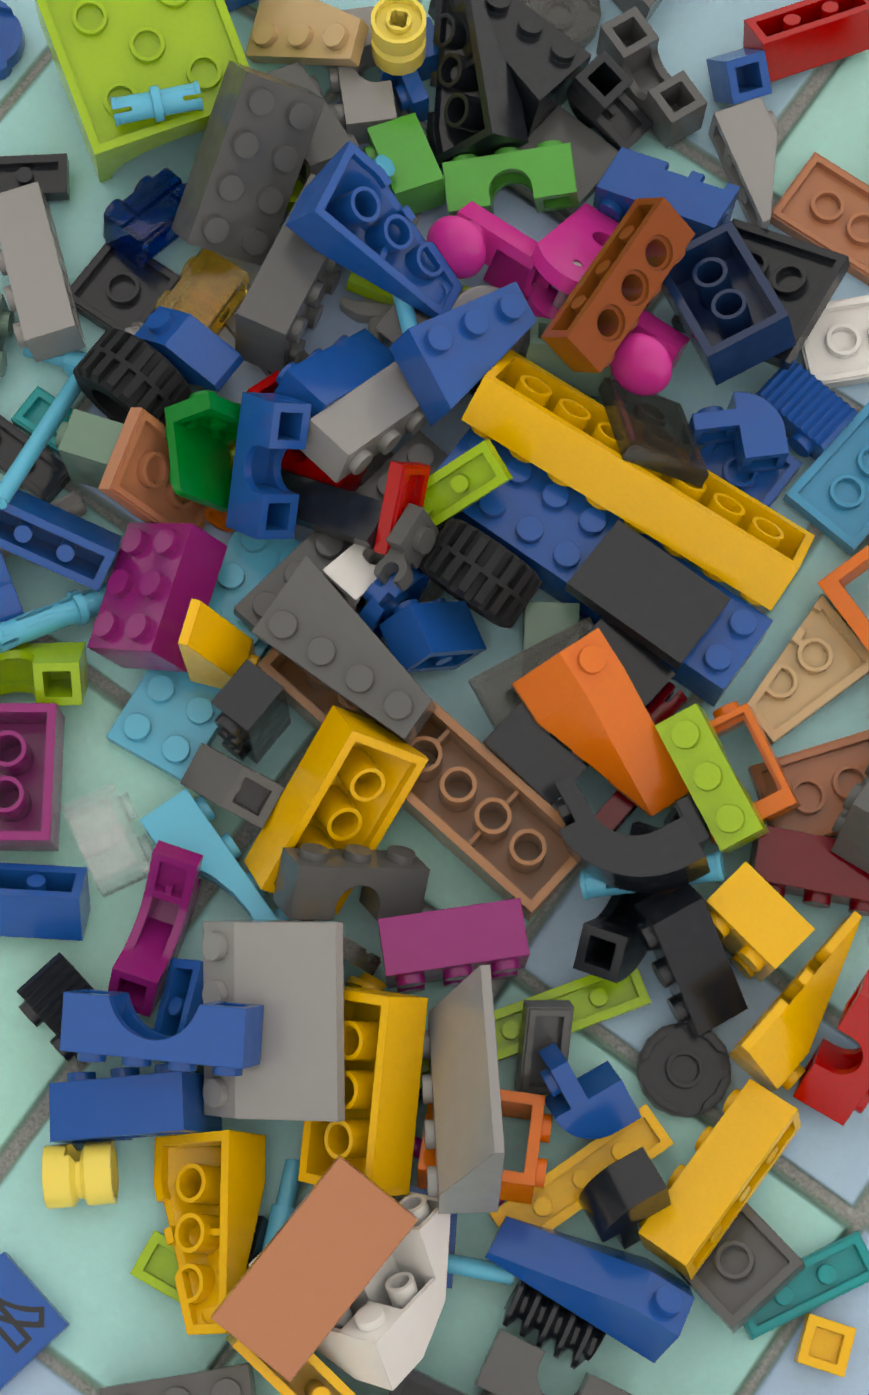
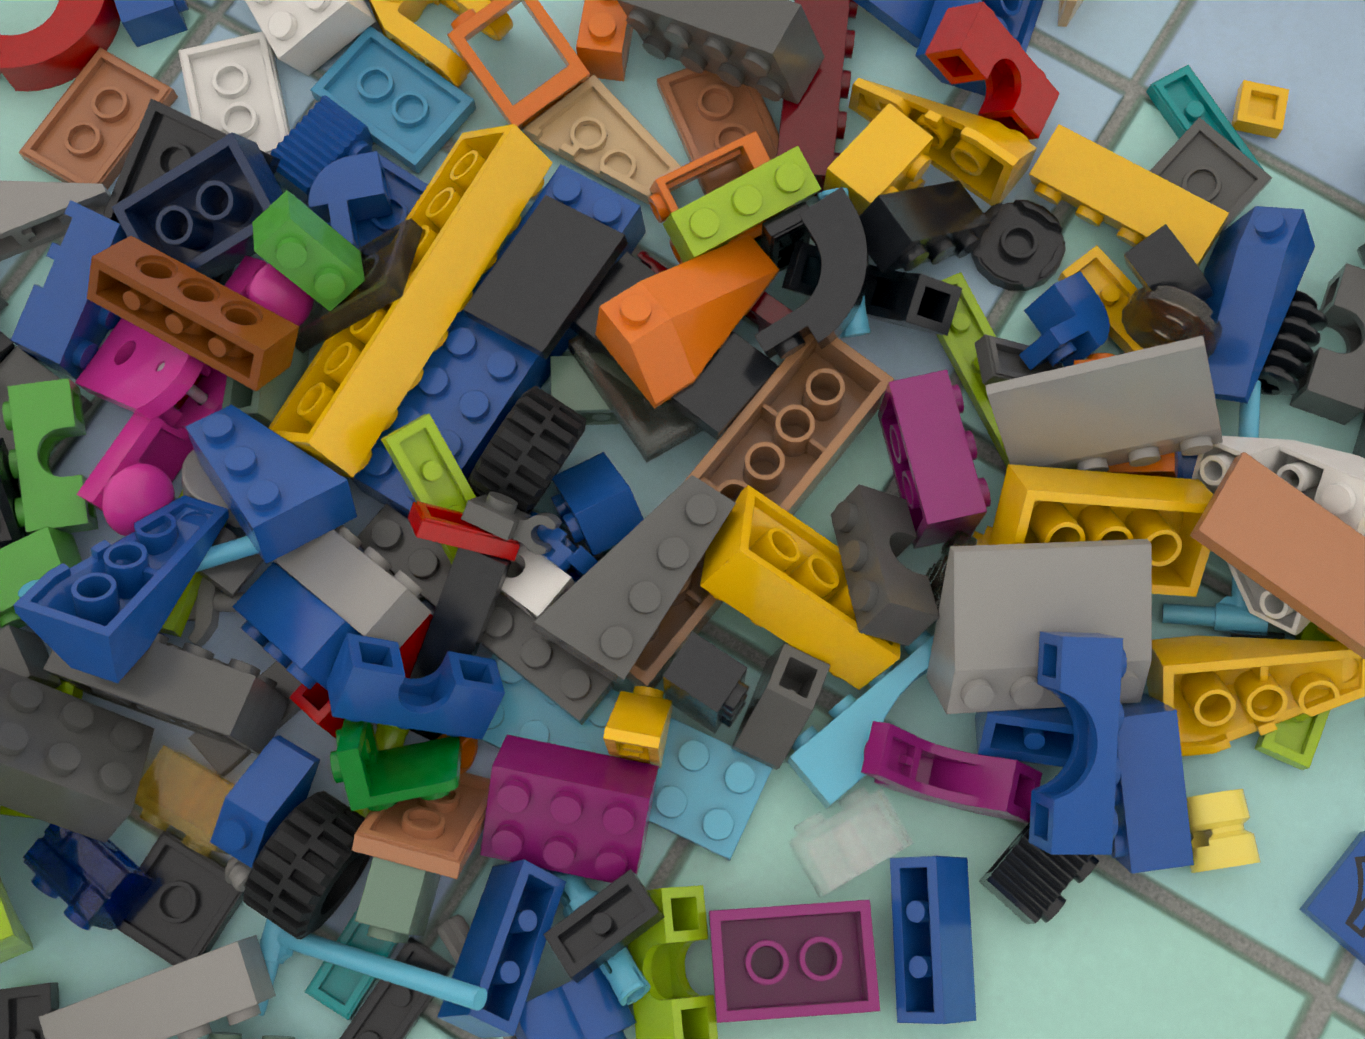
camera: 90 degrees left, 0 degrees up
none -> bright green brick [252,190,365,311]
none -> black plate [543,869,665,983]
none -> clear smoke tile [1122,285,1223,358]

